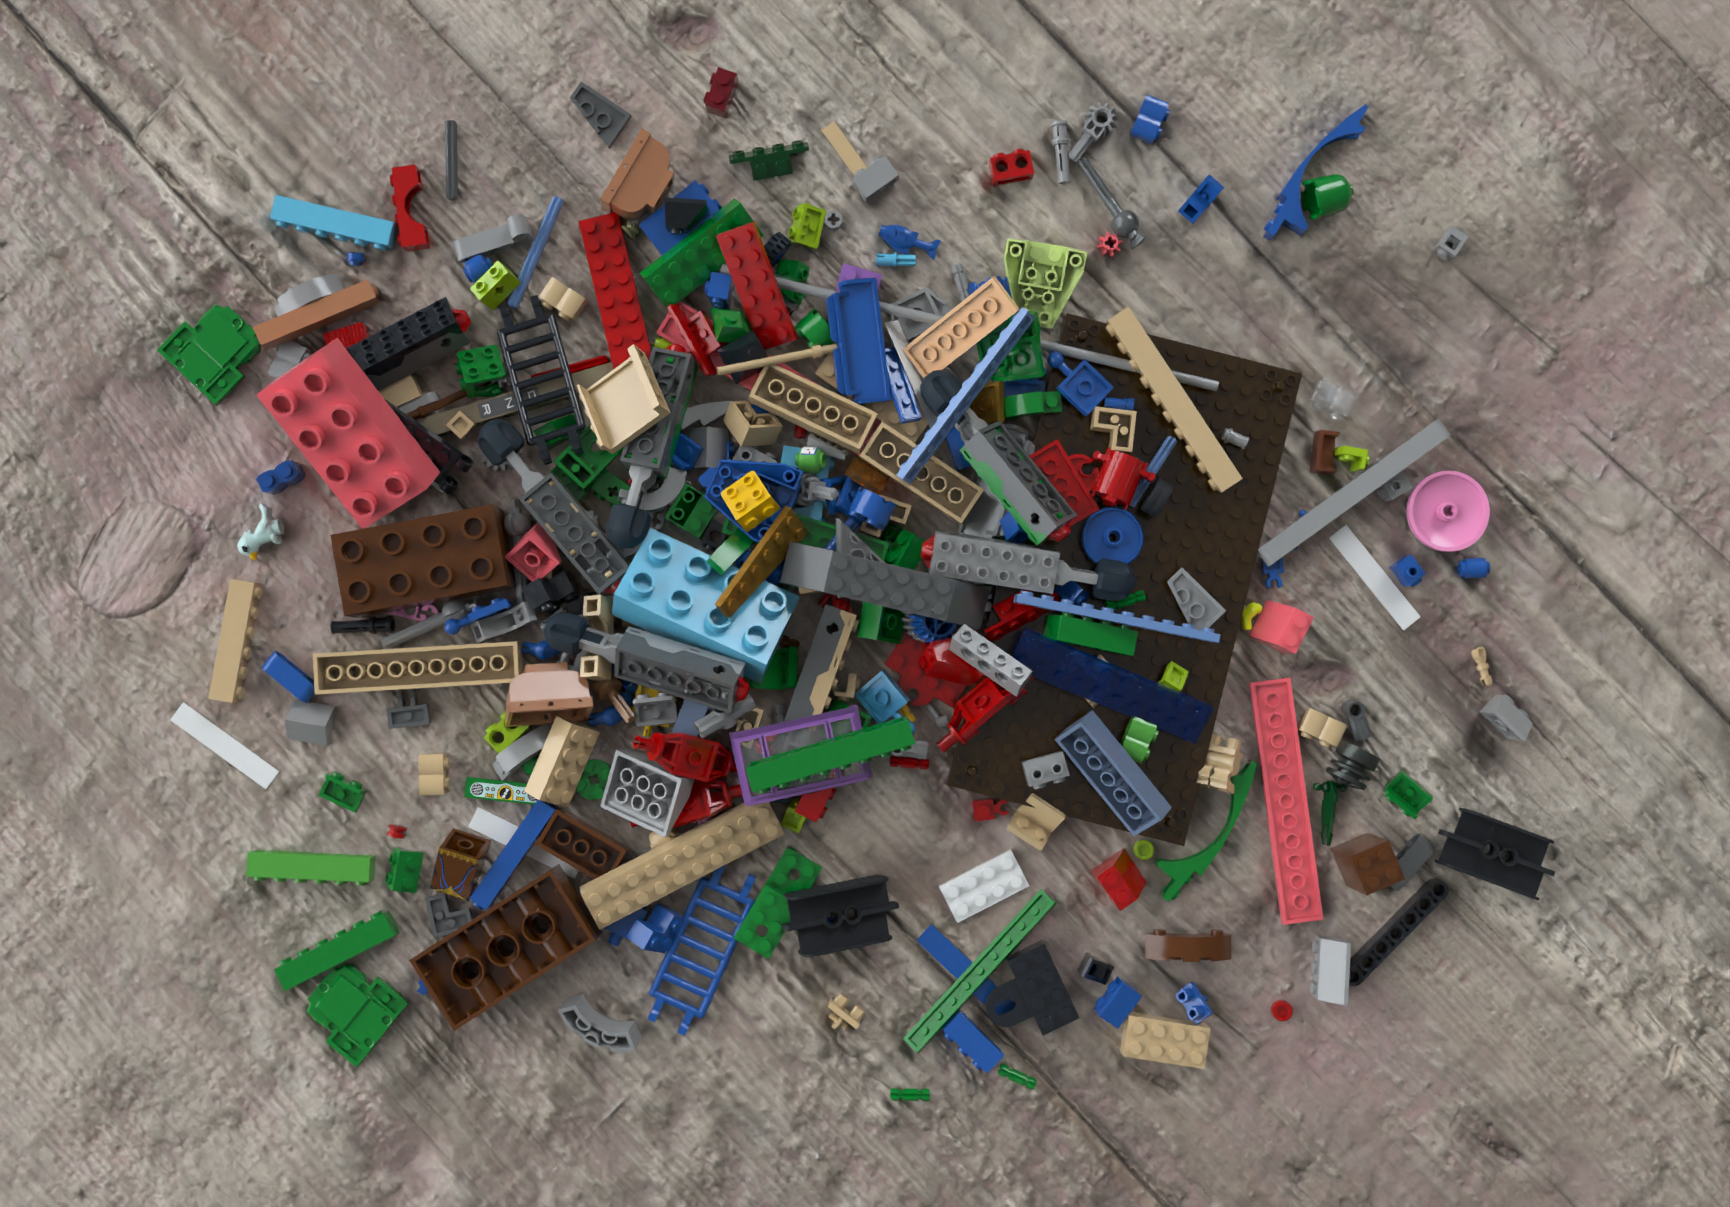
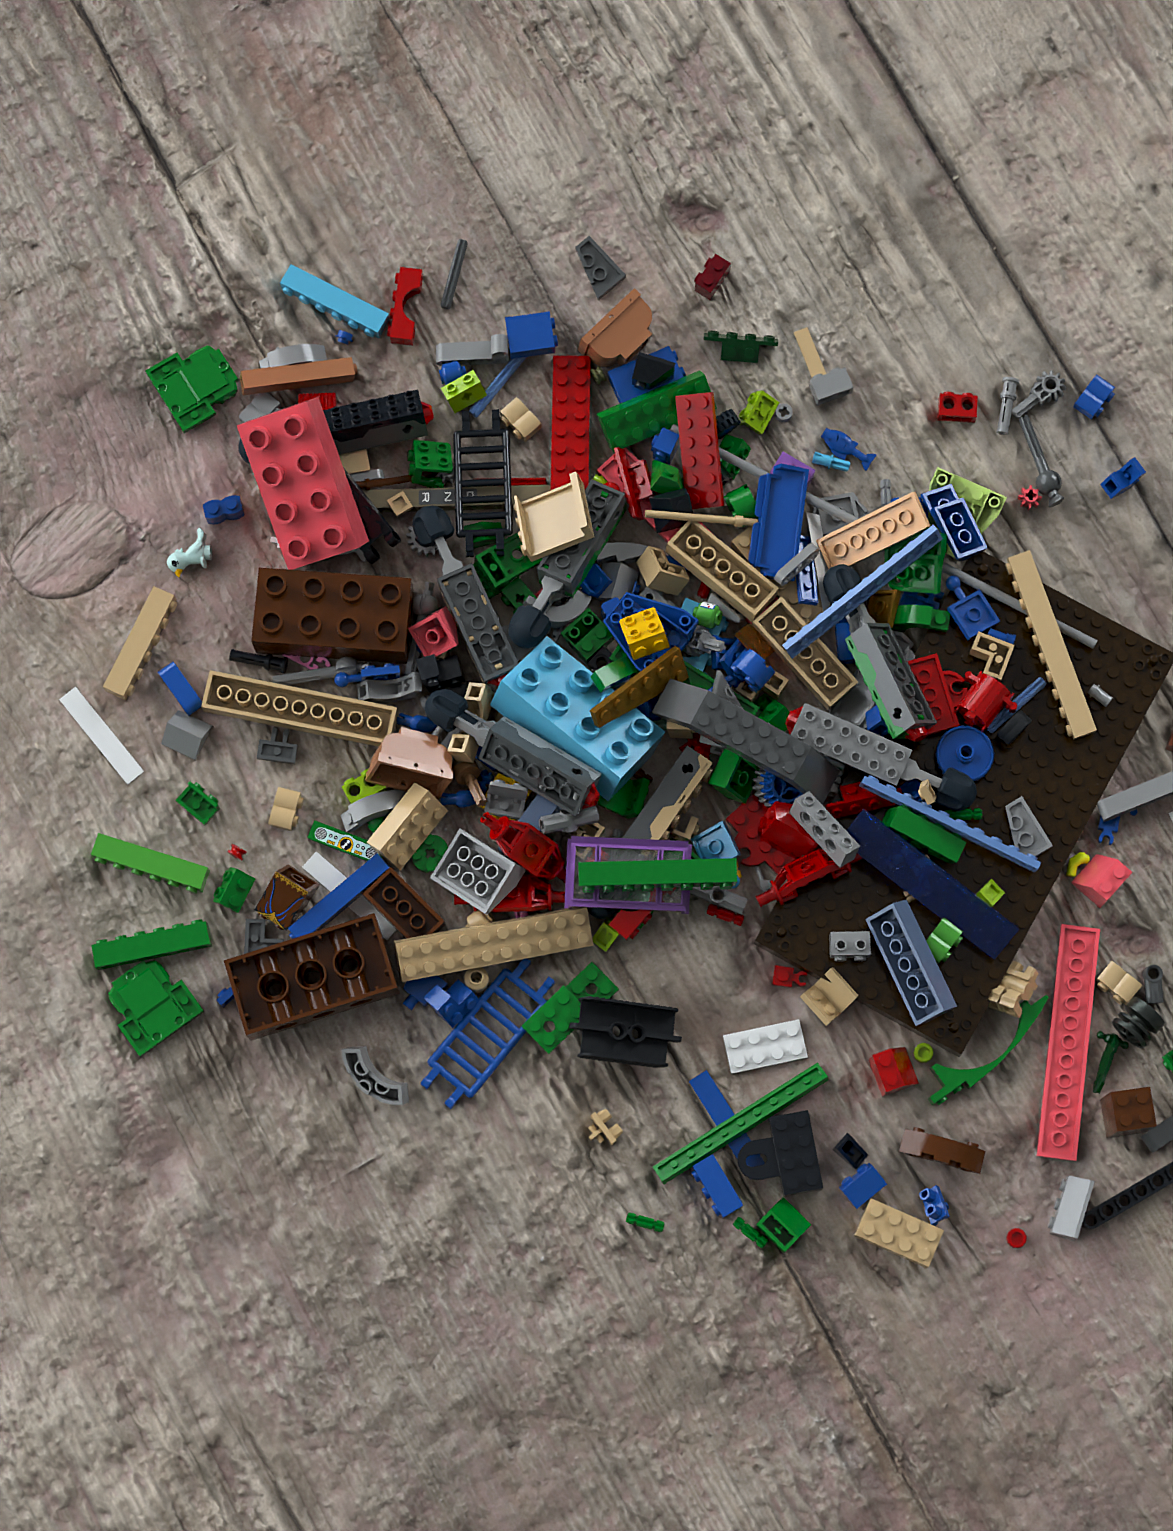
camera: 20 degrees right, 10 degrees down
none -> tan head [464,967,489,993]
none -> blue brick [505,311,558,359]
none -> green slope [756,1197,812,1253]
none -> light grey beam [774,543,820,586]
none -> tan plate [918,779,936,805]
none -> blue slope [920,483,988,562]

